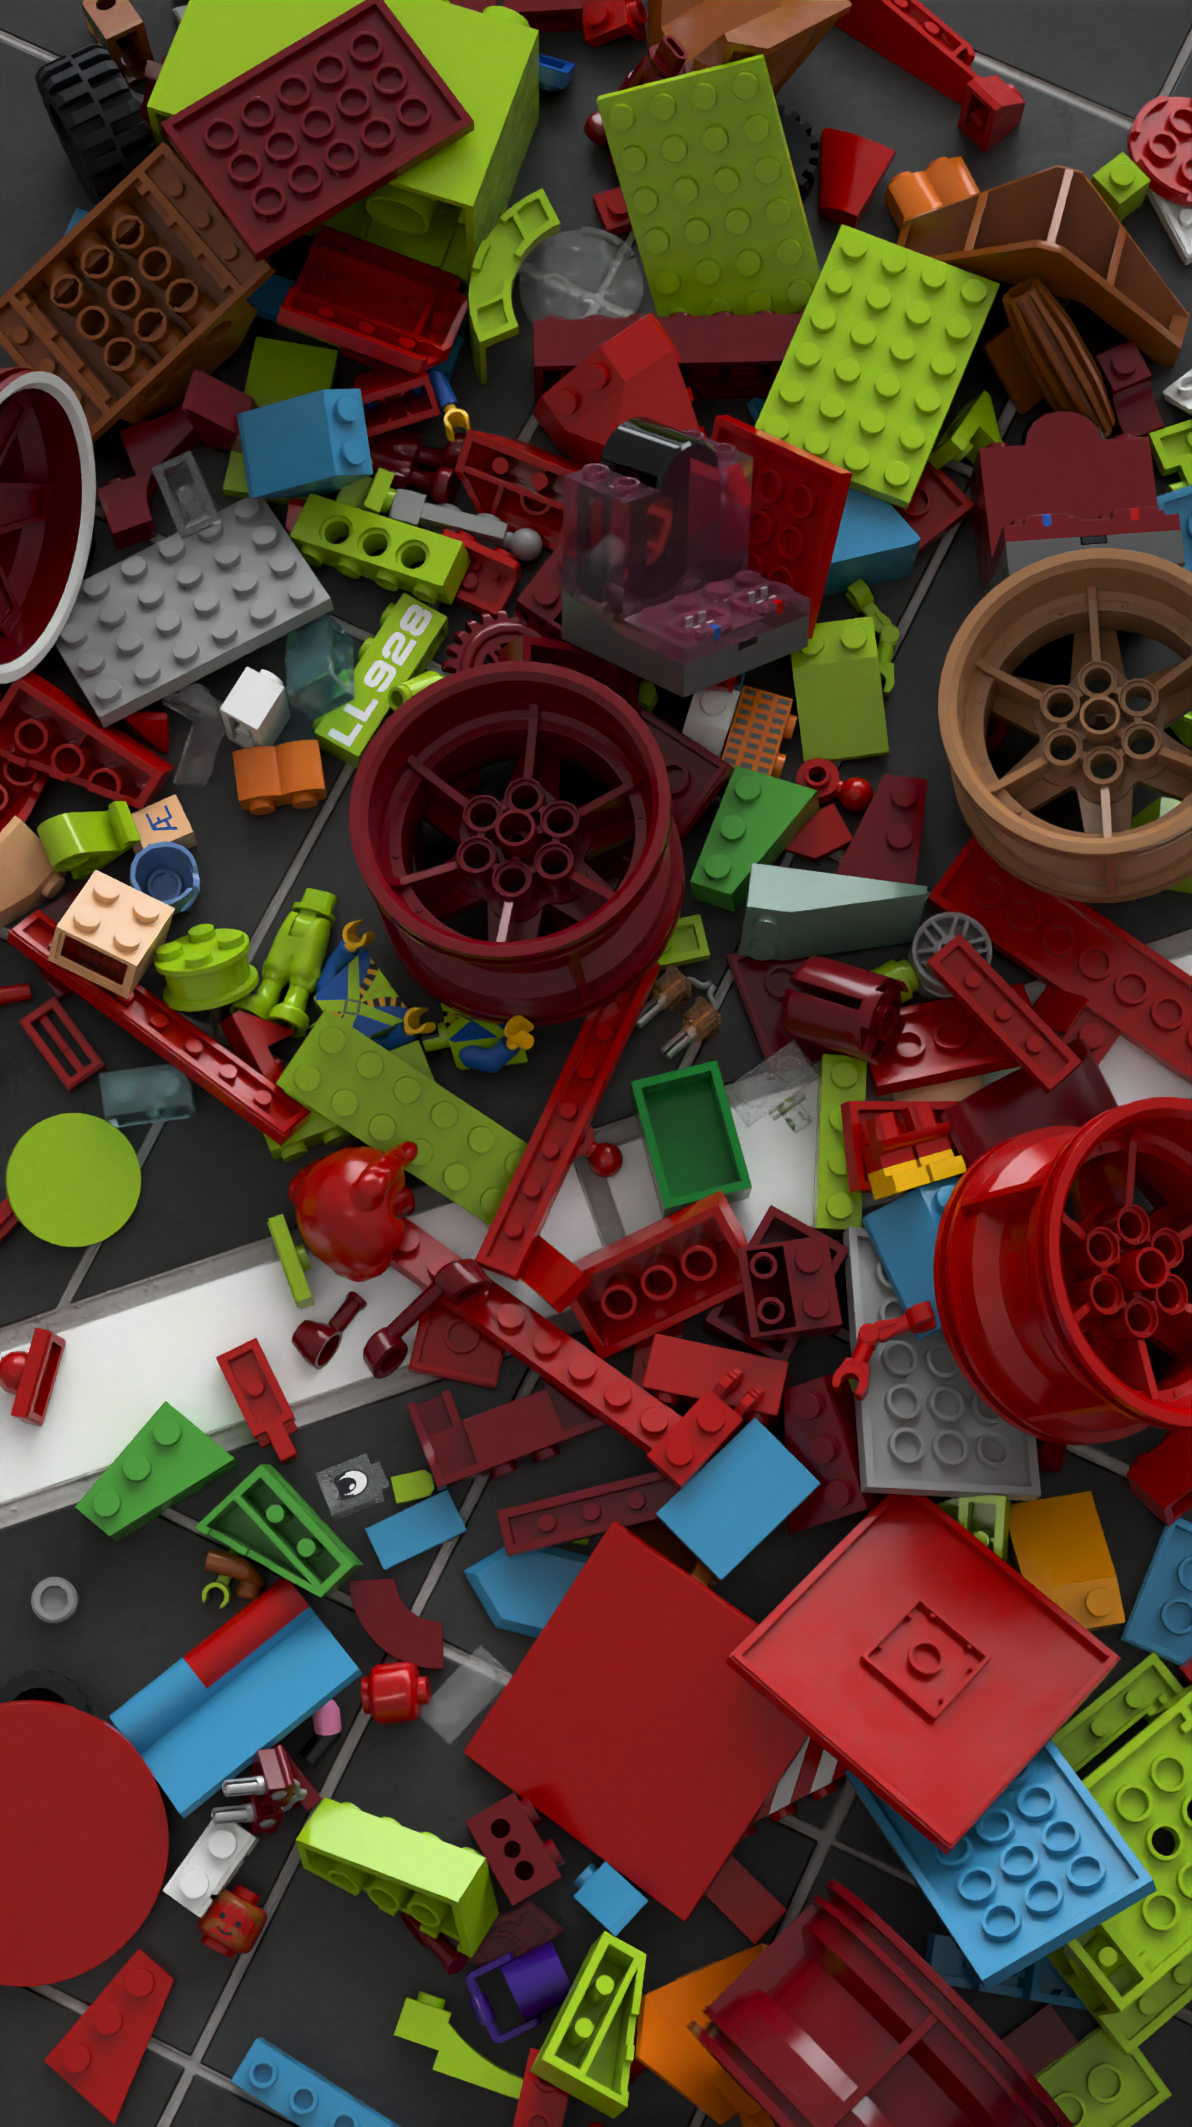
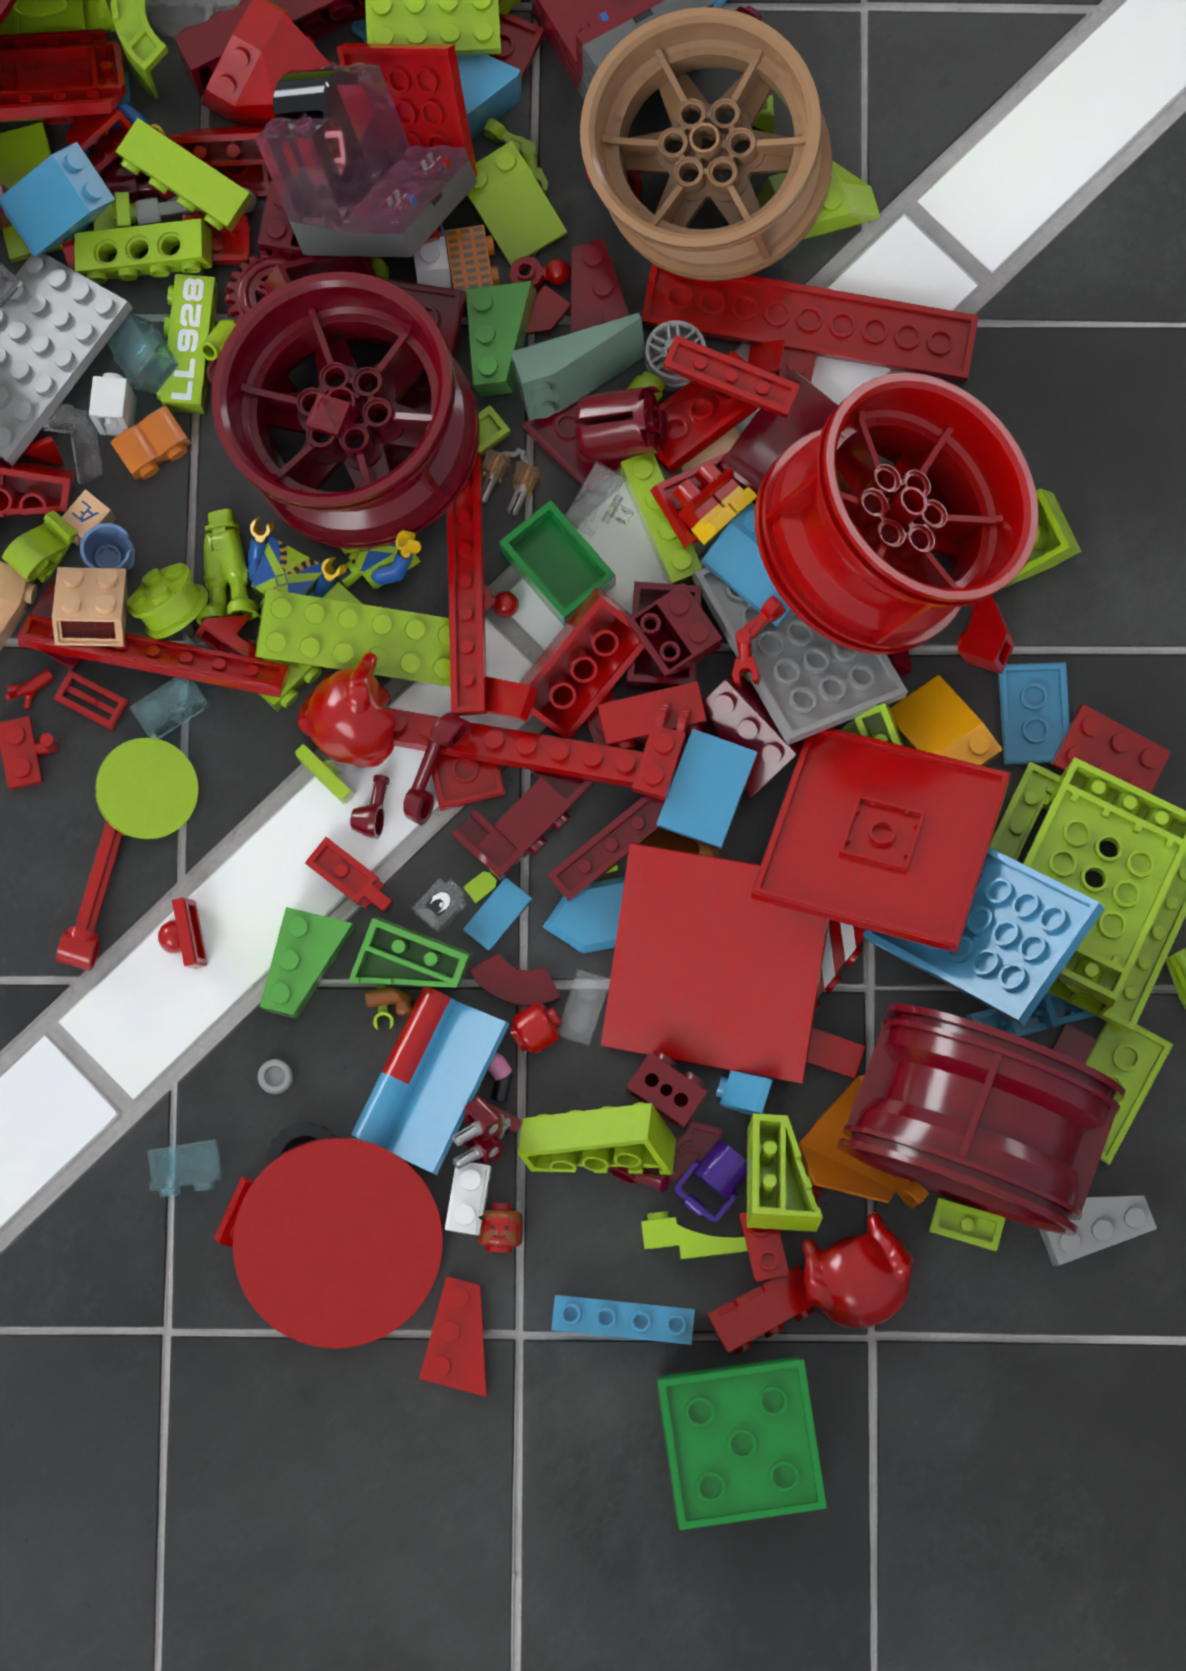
camera: 20 degrees left, 5 degrees up
none -> lime brick [116,118,254,232]
none -> dark red tile [305,392,353,439]

